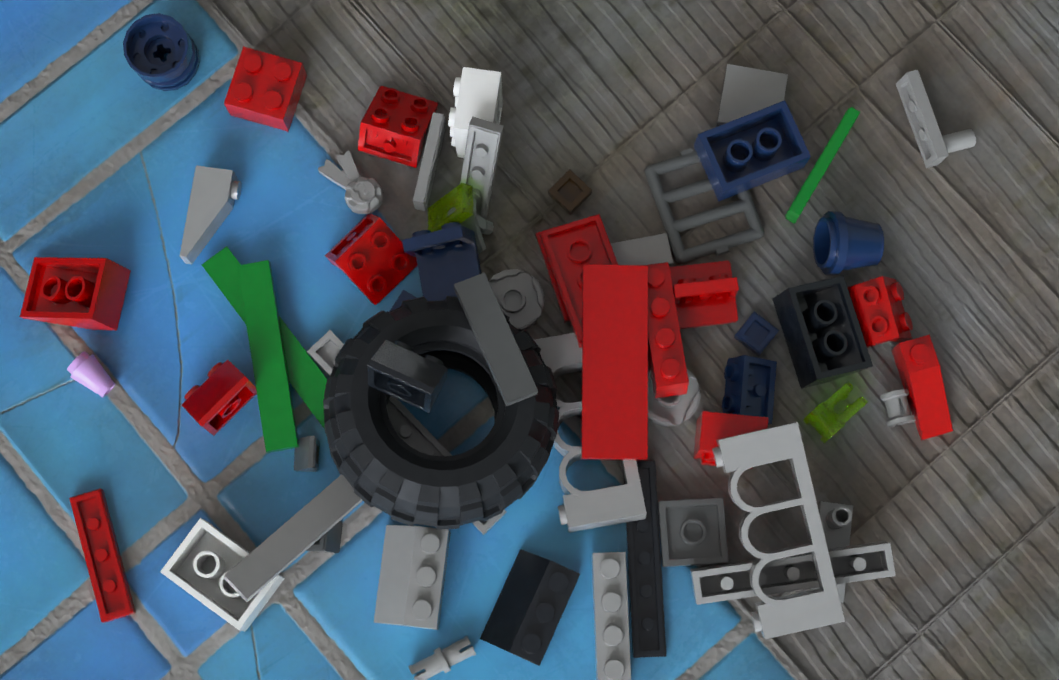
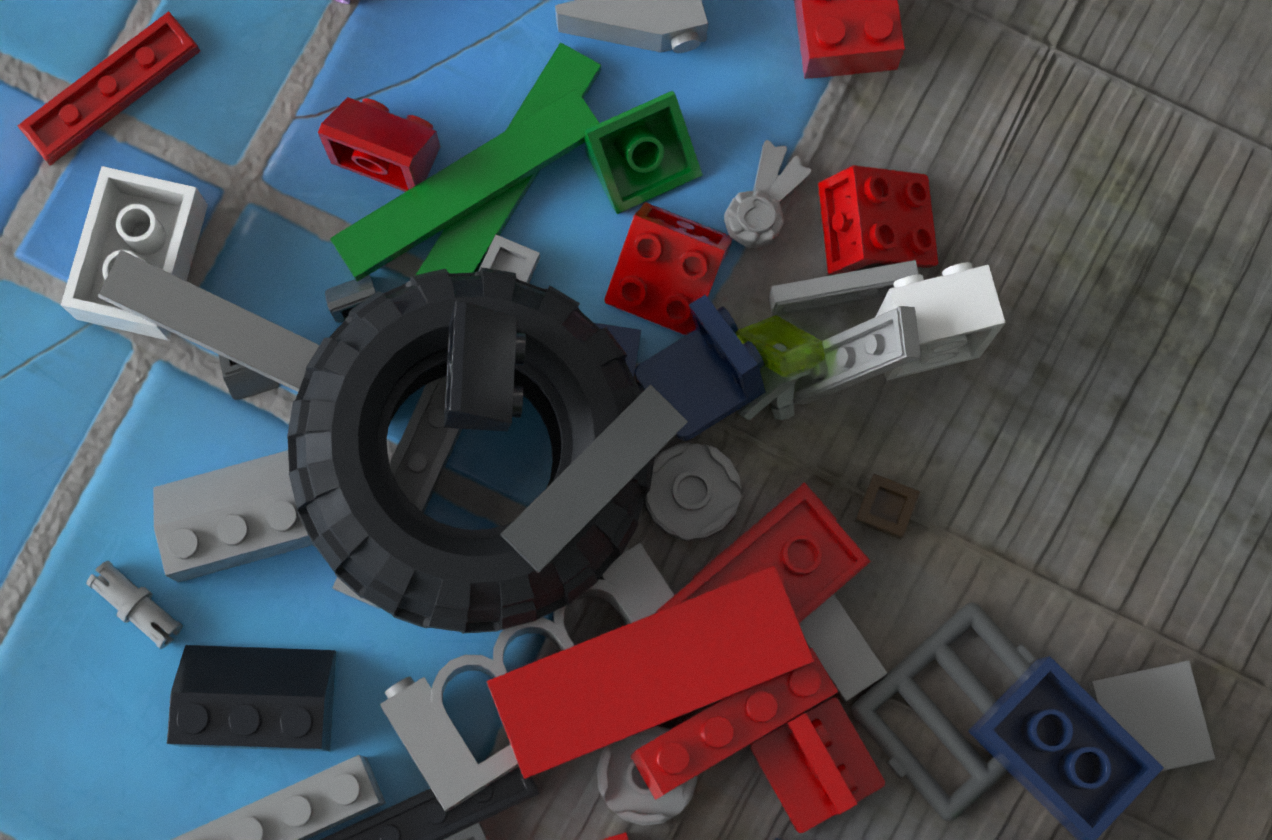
camera: 65 degrees right, 0 degrees up
none -> green slope [584,91,703,214]

